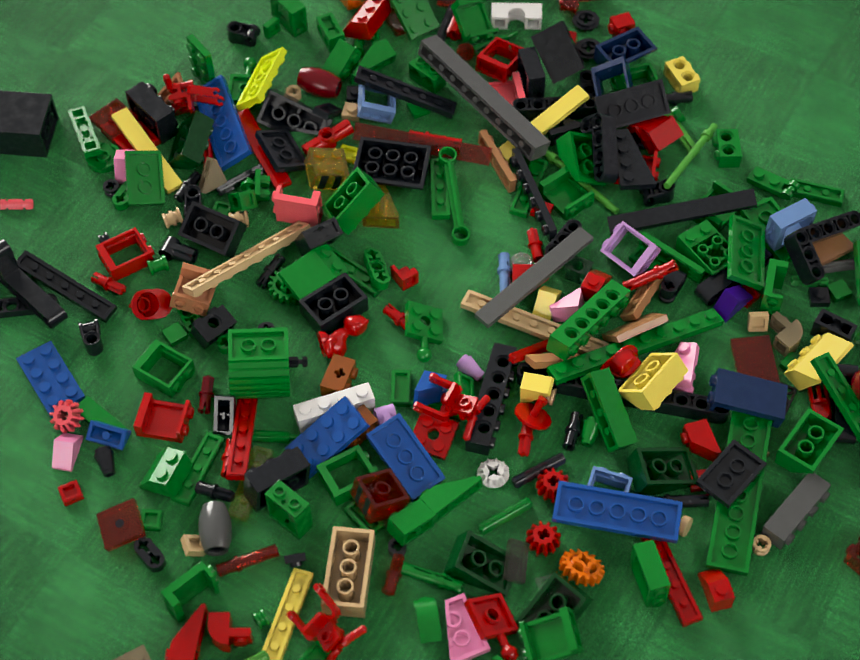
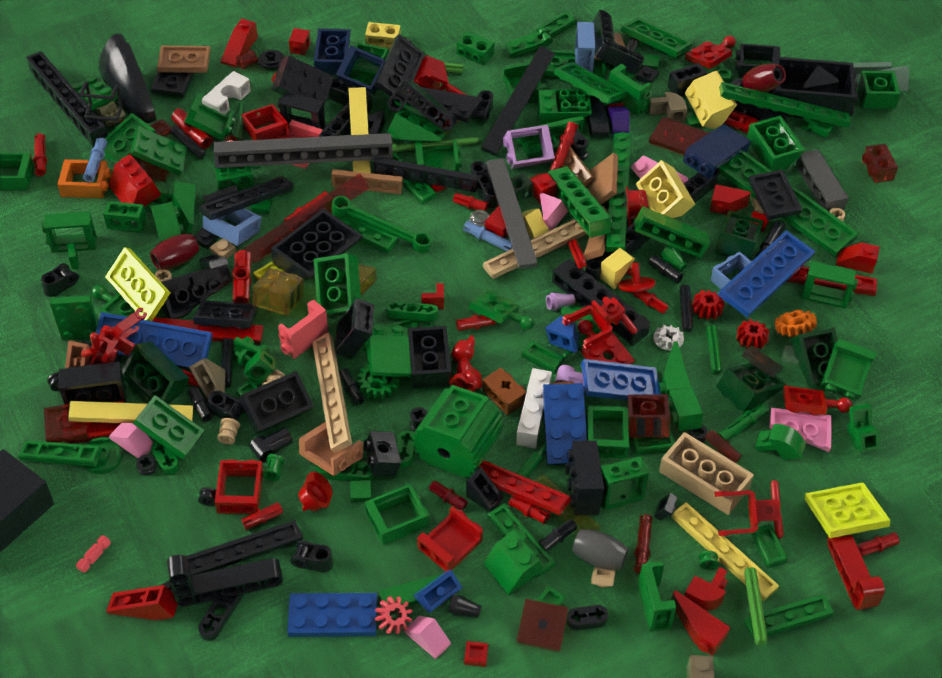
camera: 60 degrees left, 5 degrees down
bright green bar [663,123,718,189] -> none
tan plate [747,311,769,332] -> none
none -> black axle [202,185,238,204]

